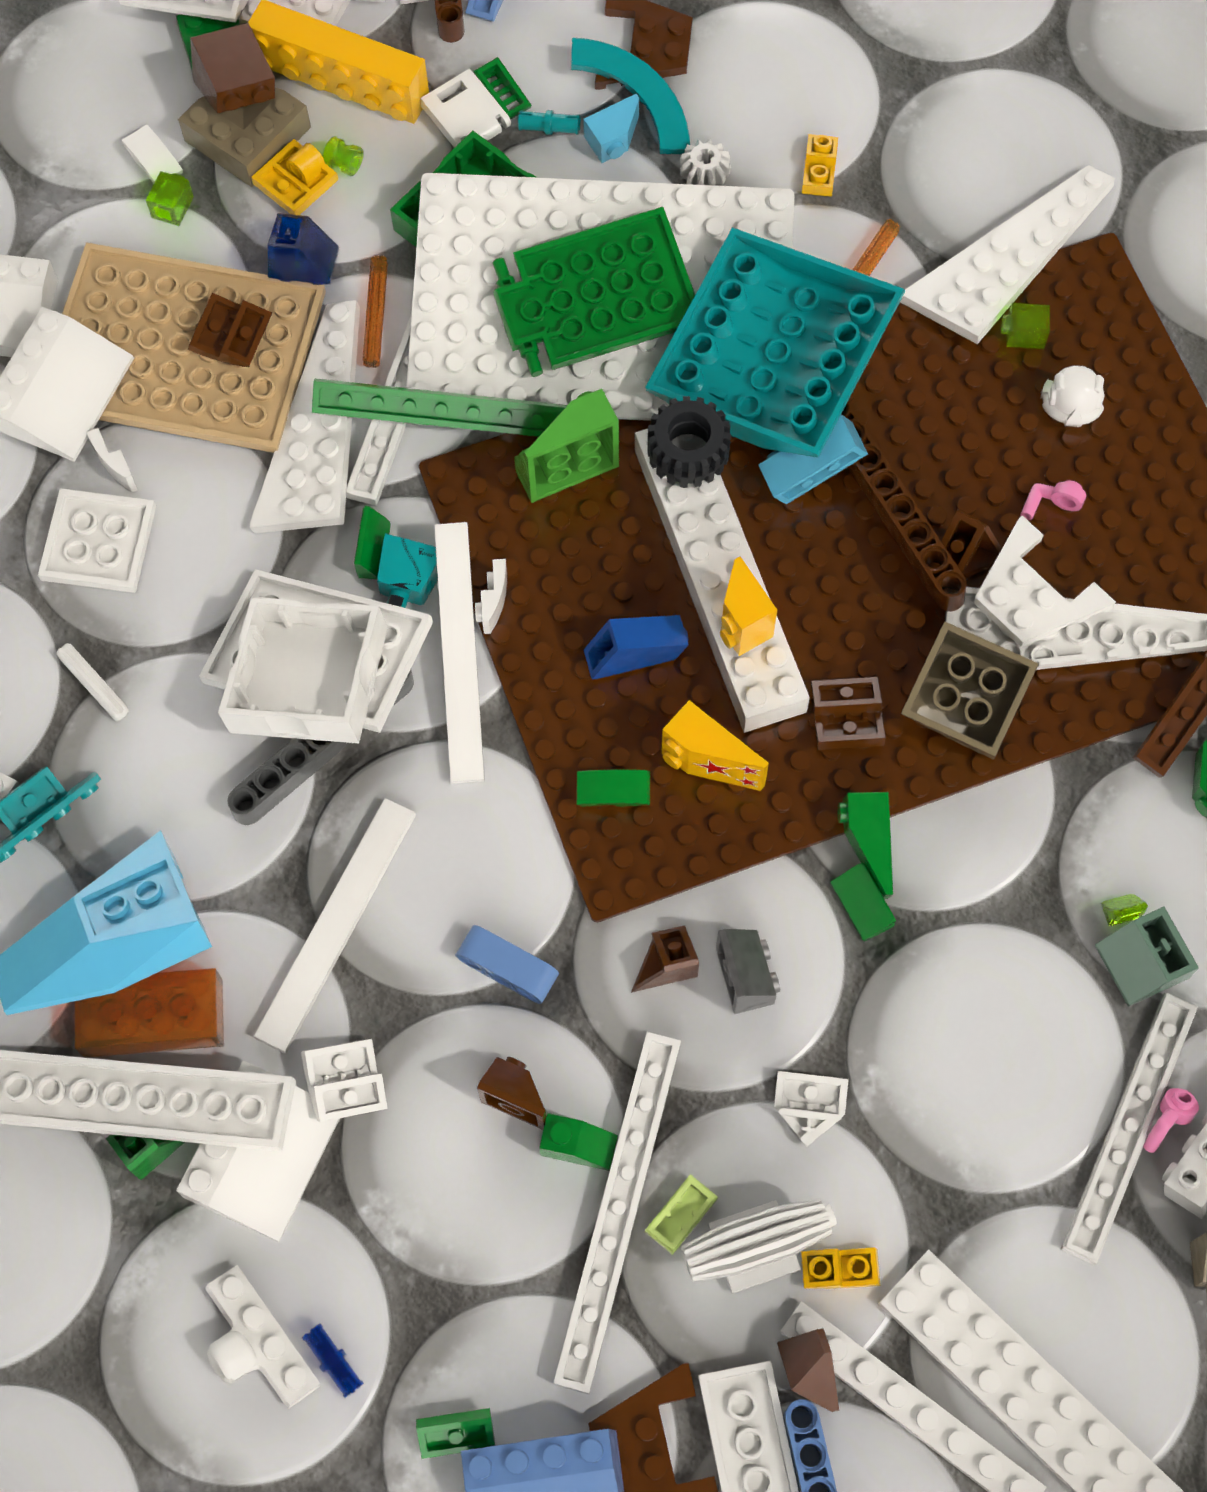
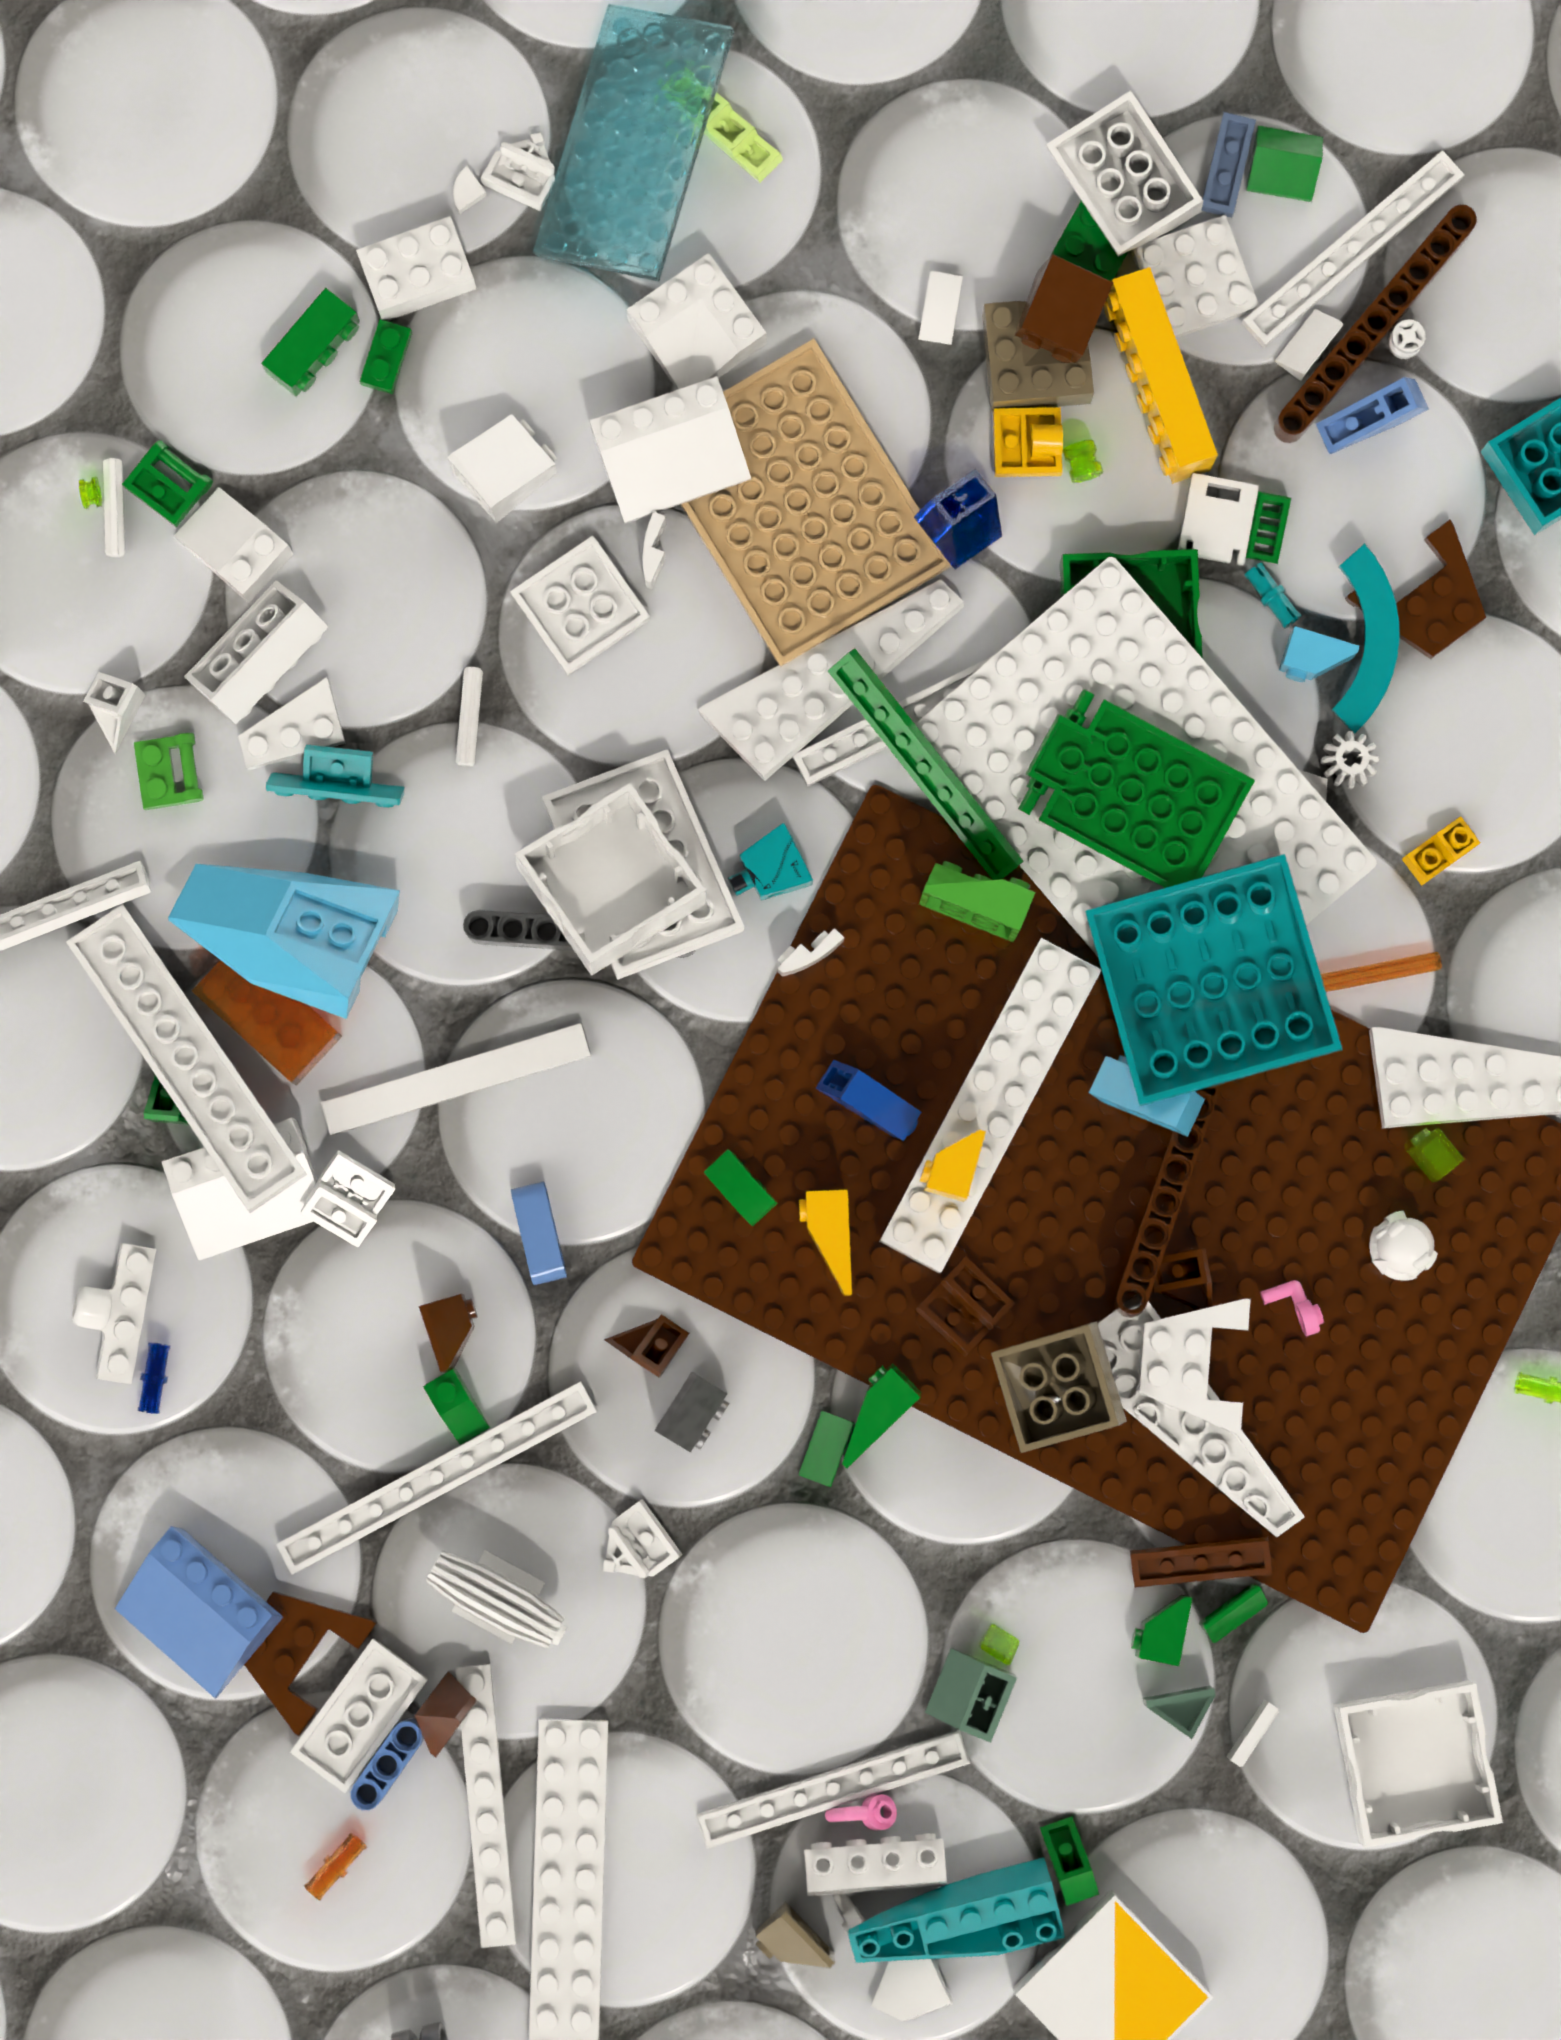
camera: 45 degrees right, 15 degrees up
clear neon green brick [146,171,194,226] -> none
reddish brown slope [188,293,273,367] -> none
green slope [354,506,391,580] -> none
clear orange axle [362,255,388,368] -> none
green plate [416,1408,495,1459] -> none
white tile [434,522,485,784] -> none
yellowish green plate [645,1174,718,1255] -> none
black tyre [647,396,731,488] -> none
yellow slope [801,1247,881,1289] -> none

